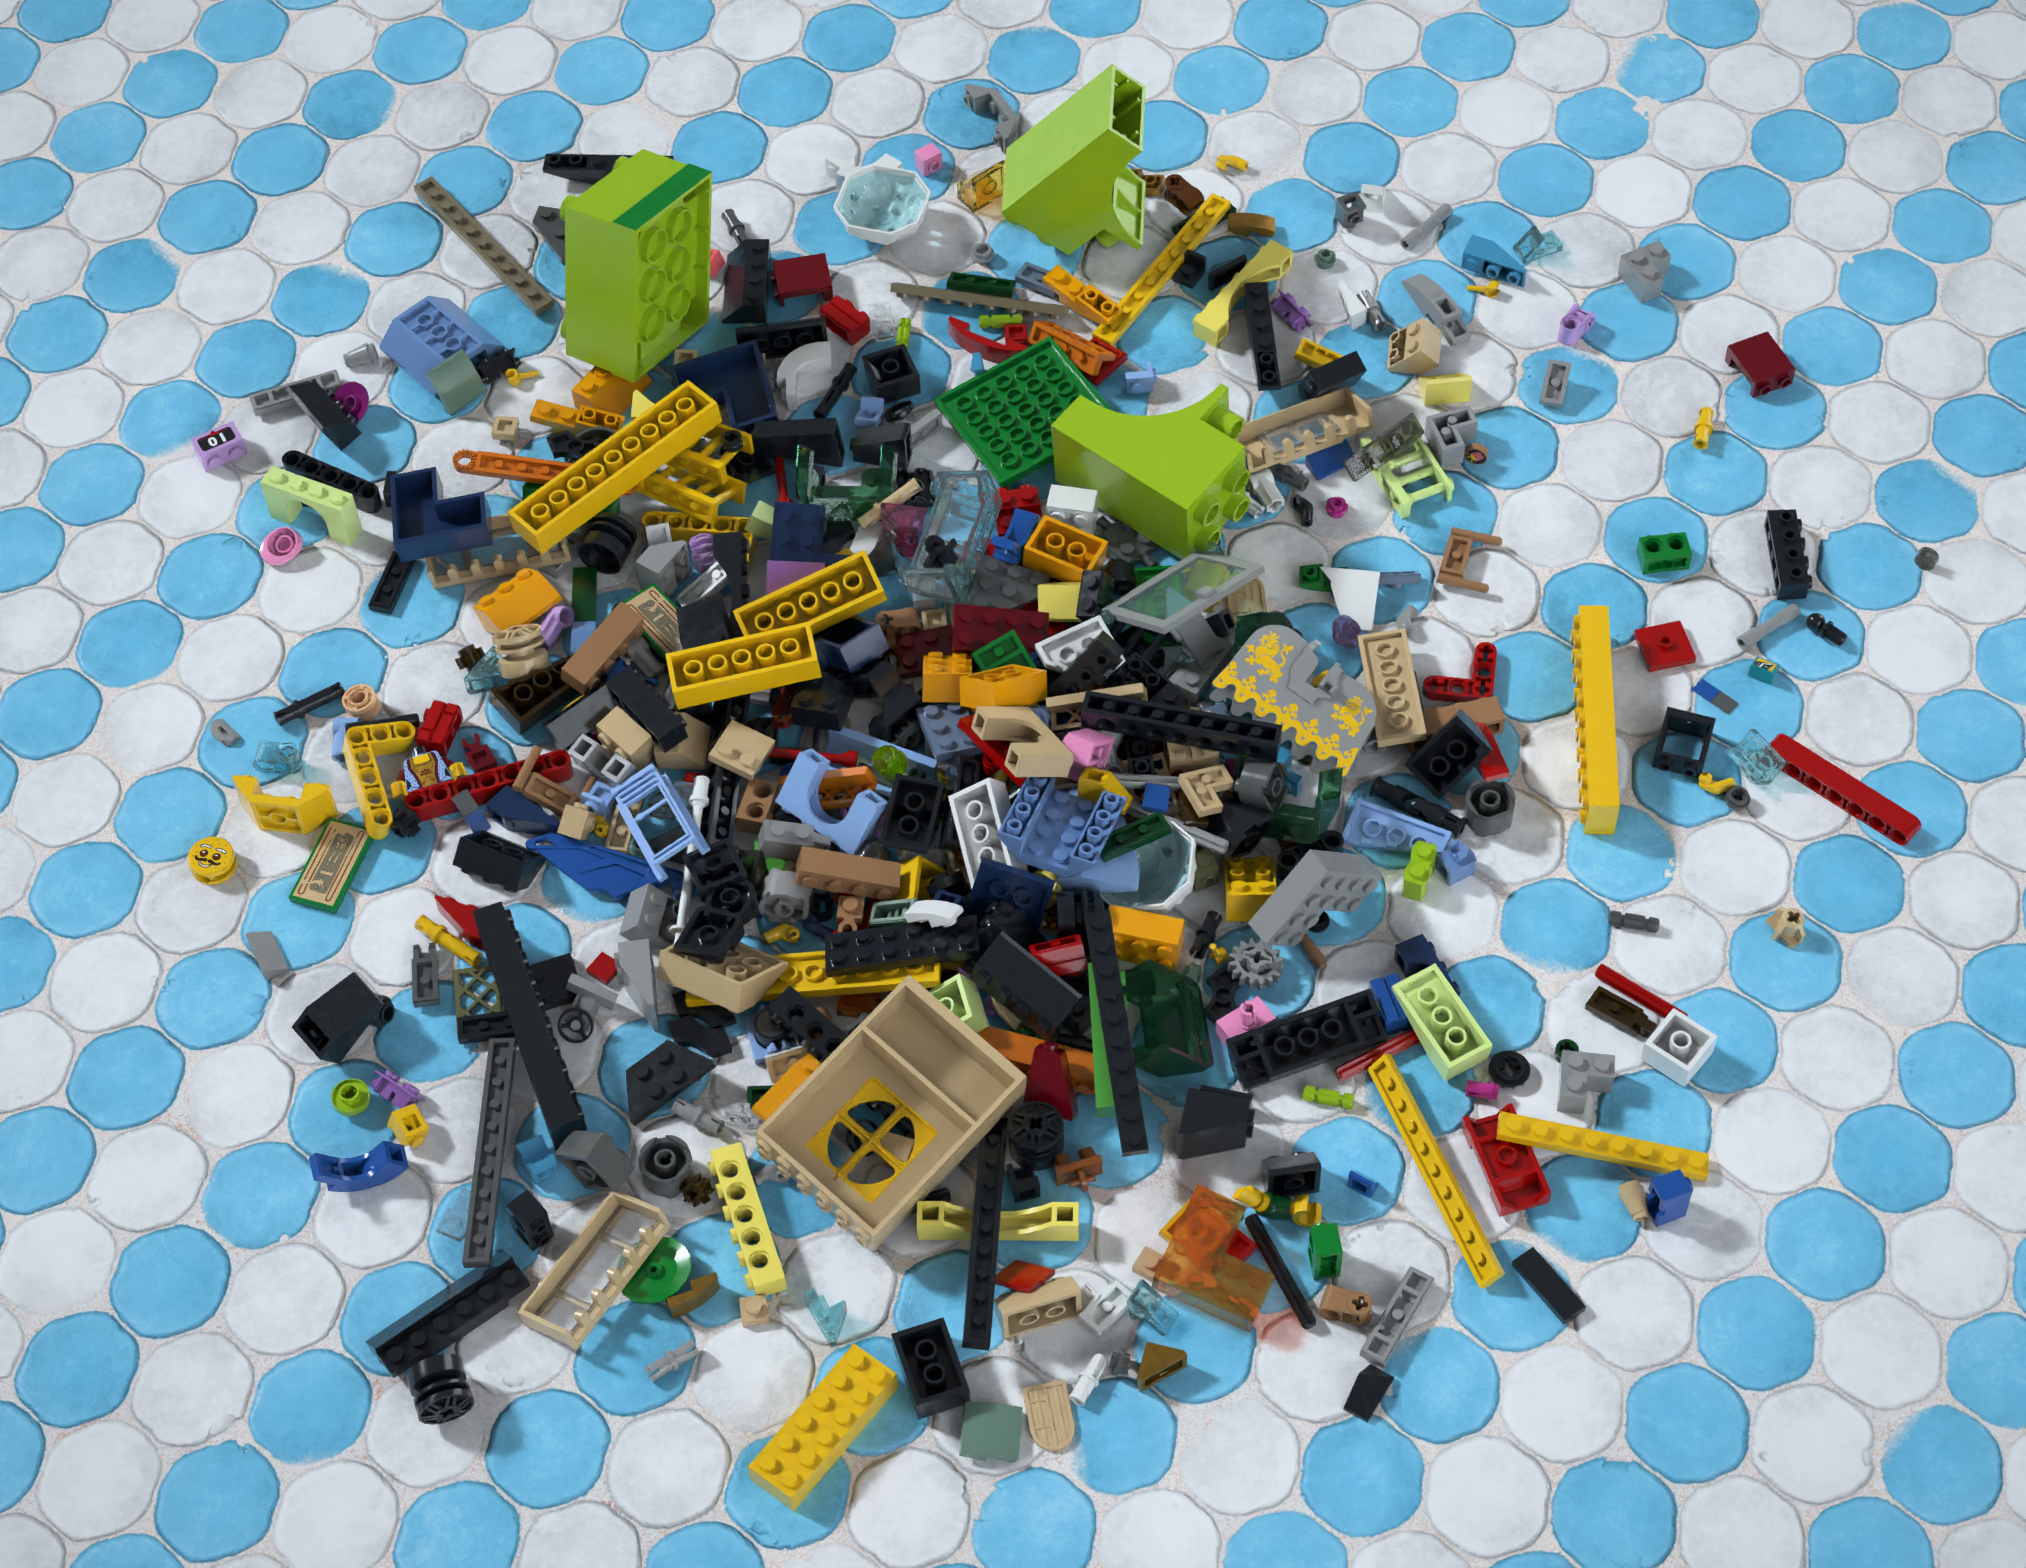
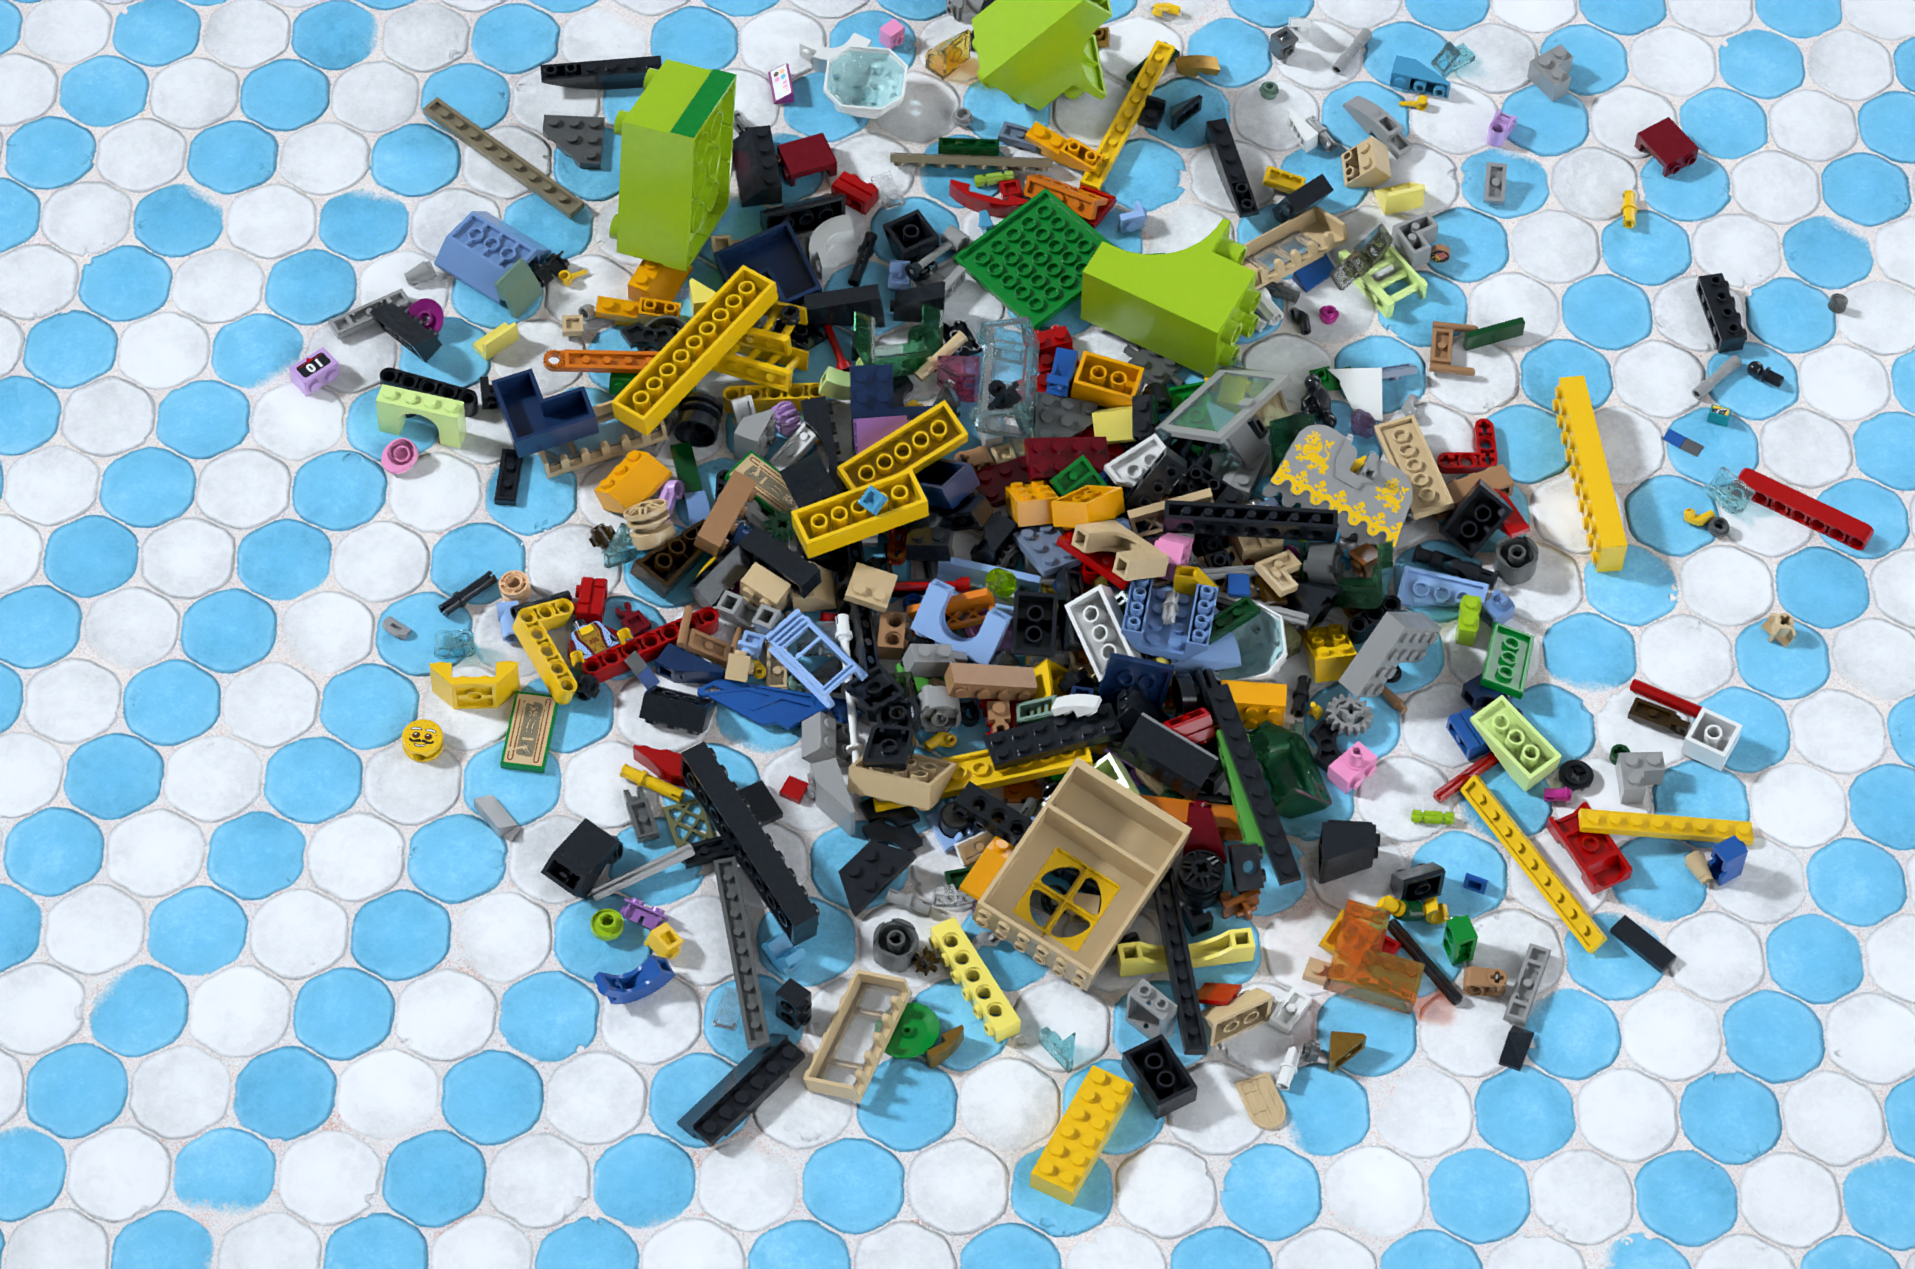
camera: 15 degrees left, 0 degrees up
black wheel [406,1354,474,1425] -> none
dark grey brick [554,1130,635,1192] -> none
light grey piece [557,973,619,1043] -> none
light grey pin [644,1339,700,1383] -> none
tan plate [739,1294,769,1327] -> none
dark blue arm [802,914,835,940] -> none
white tile [850,523,884,562] -> none
lime axle [895,317,911,350] -> none
sand green slope [959,1402,1023,1463] -> none
white brick [1046,484,1098,535] -> none
clear light blue slope [1127,1279,1181,1336] -> none
reddish brown piece [1164,174,1204,215] -> none
light yellow arch [1192,239,1293,347] -> none
black slope [1226,988,1388,1092] -> none
medium lavender hinge [1270,289,1313,332] -> none
dark grey axle [1609,910,1660,933] -> none
red plate [1633,620,1696,672] -> none
green brick [1636,532,1692,574] -> none
black window [1652,707,1716,778] -> none
none -> light yellow panel [473,322,519,361]
none -> light grey hinge [578,304,595,322]
none -> light grey axle [590,844,695,901]
none -> clear green gear [764,508,797,542]
none -> slope [768,63,794,104]
none -> dark azure tile [857,485,889,516]
none -> light grey piece [905,225,970,280]
none -> light grey window [1125,978,1178,1040]
none -> light grey axle [1162,590,1180,626]
none -> black brick [1227,842,1266,892]
none -> black head [1301,374,1337,429]
none -> dark orange slope [1348,542,1385,581]
none -> dark green tile [1463,317,1525,351]
none -> tile [1480,622,1535,699]

